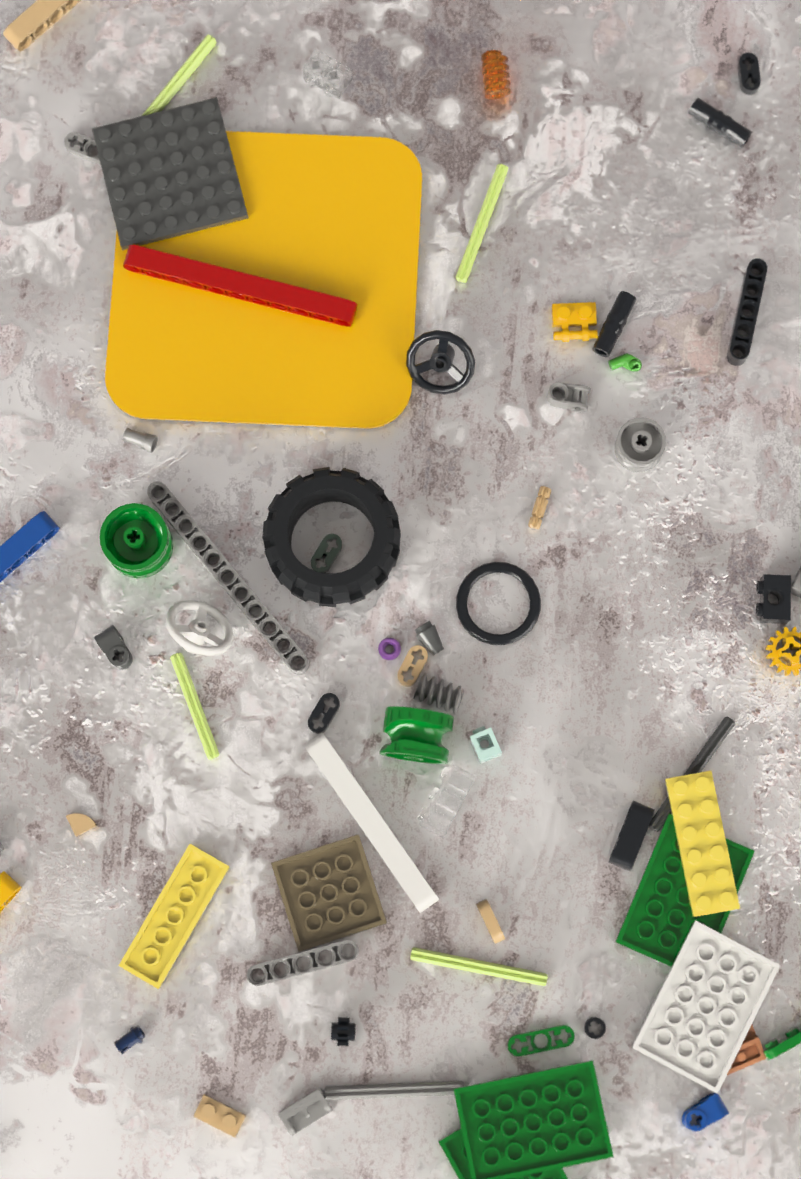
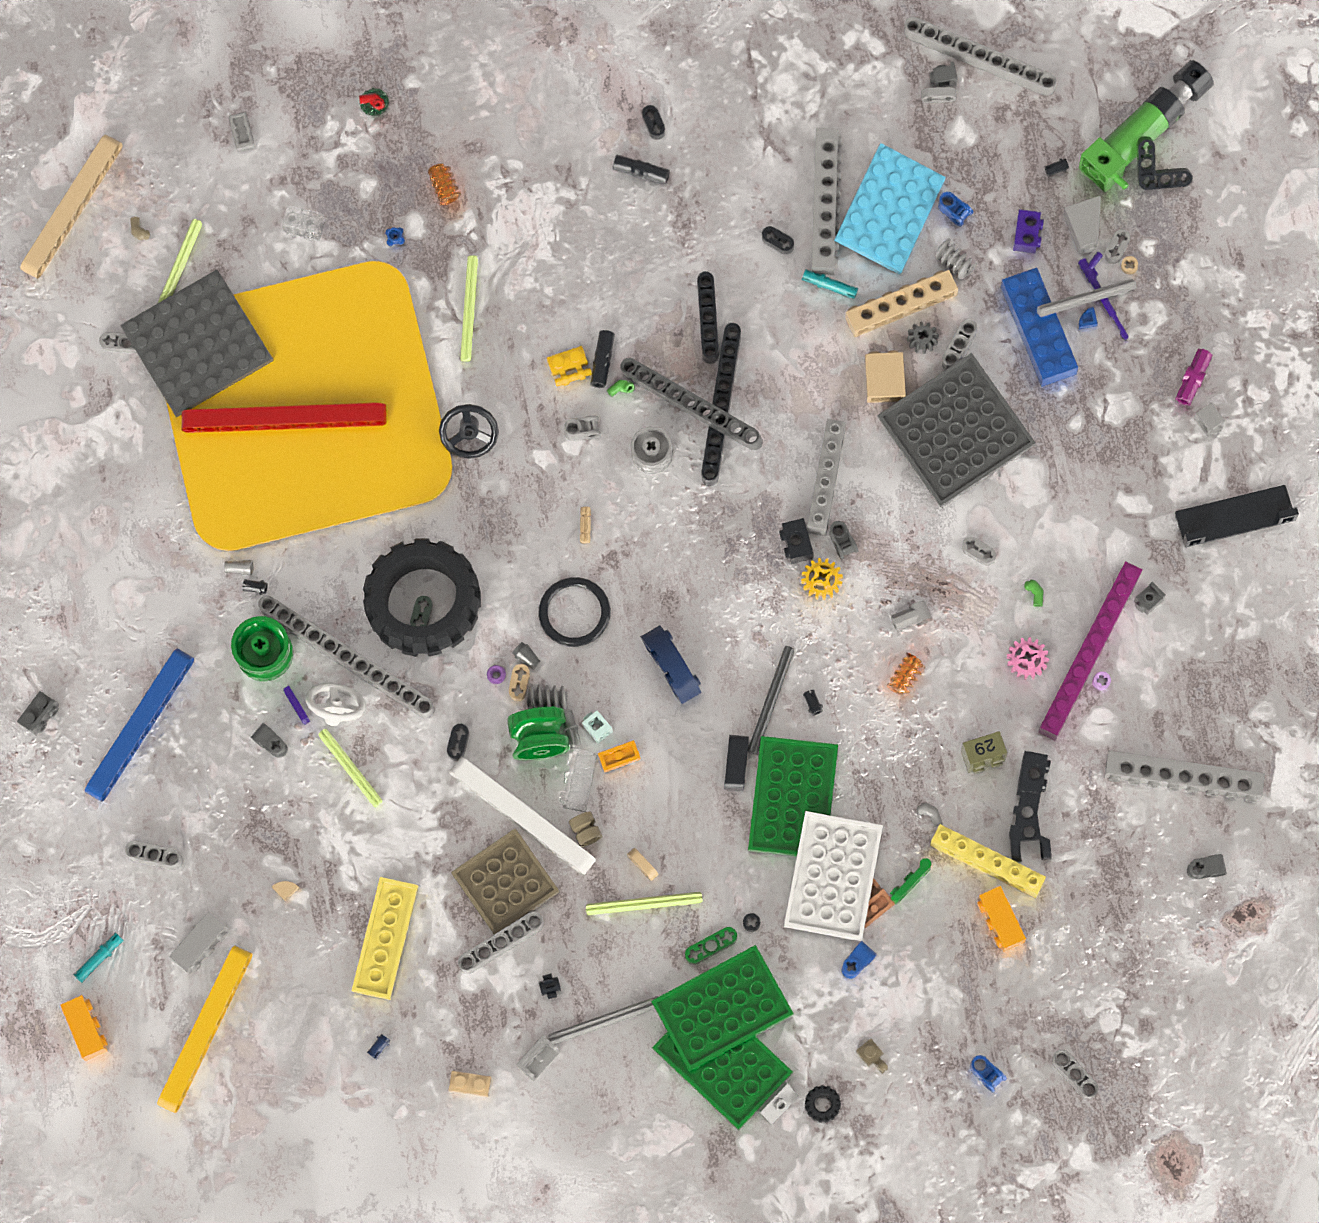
camera: 15 degrees left, 5 degrees down
light yellow plate [665,771,740,917] -> none
none -> dark tan arm [130,217,150,240]
none -> black pin [242,579,268,595]
none -> dark purple tile [283,685,310,725]
none -> blue plate [385,227,405,246]
none -> light grey axle [563,710,581,749]
none -> dark tan wheel [569,811,603,847]
none -> light orange plate [598,740,641,773]
none -> dark grey beam [620,358,763,450]
none -> dark blue brick [640,625,702,704]
none -> black beam [701,323,741,486]
none -> black pin [803,689,823,716]

